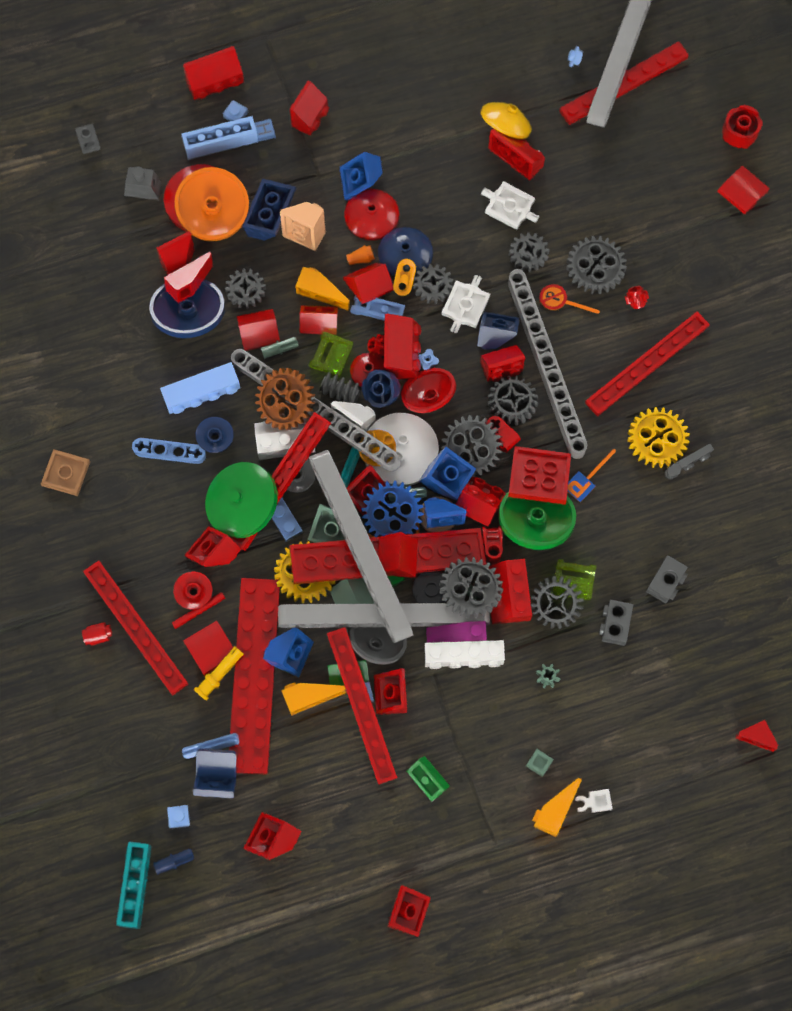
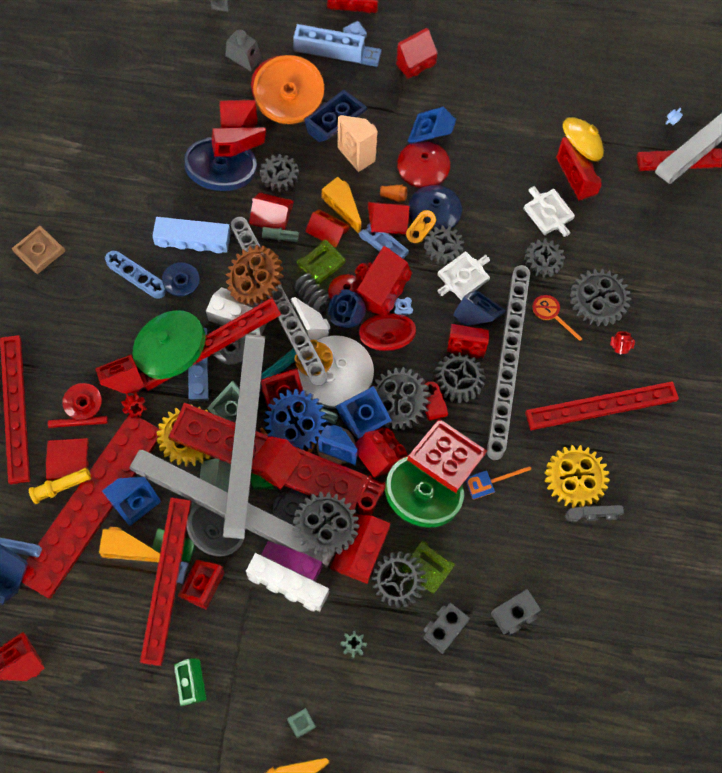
camera: 25 degrees right, 5 degrees down
none -> red gear [121,393,147,418]

